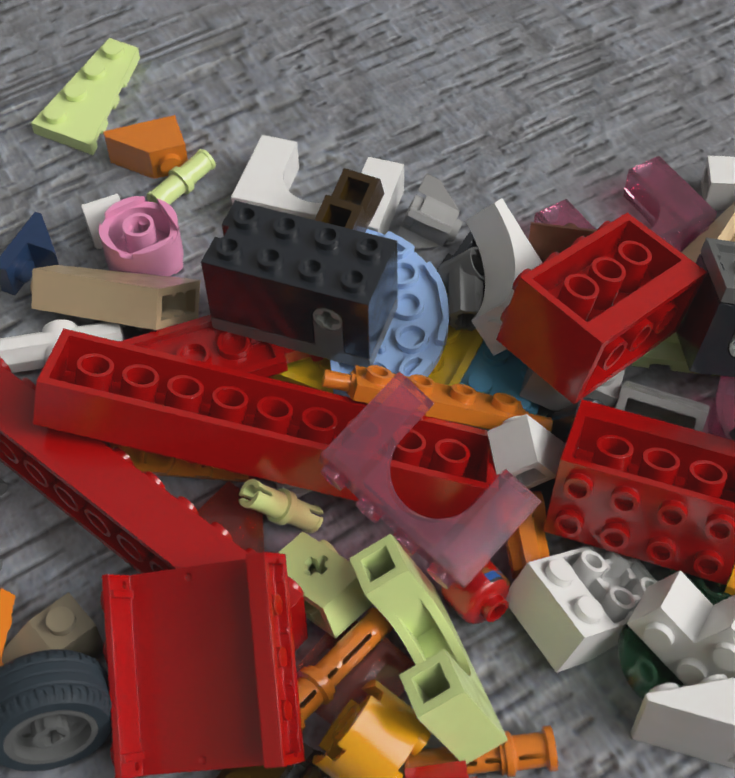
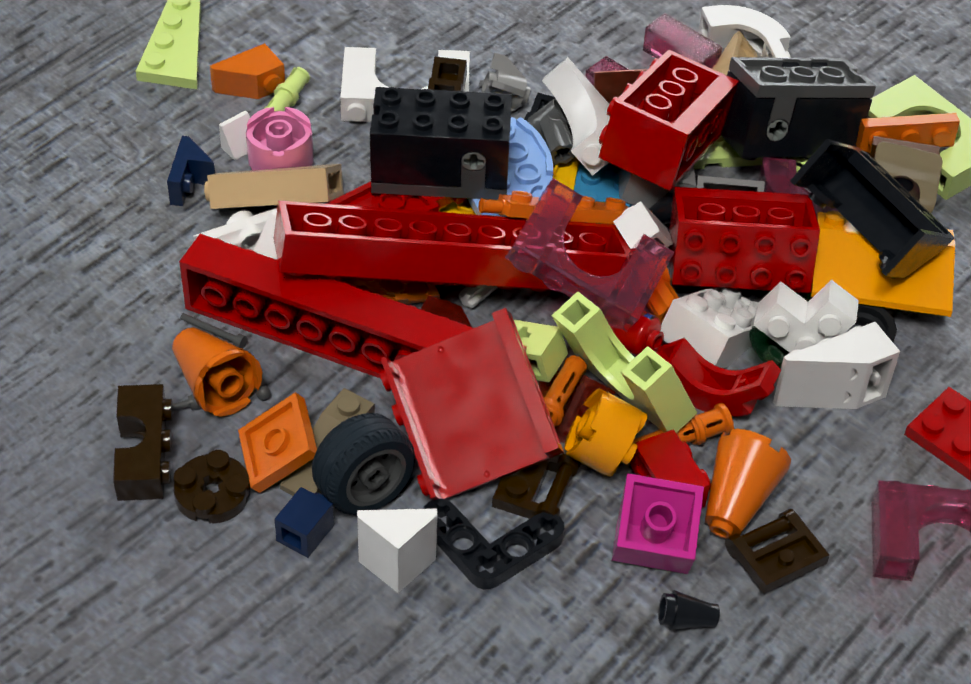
camera: 20 degrees left, 5 degrees down
yellowish green pin [239,479,324,534] -> none
none -> red arch [656,338,781,416]

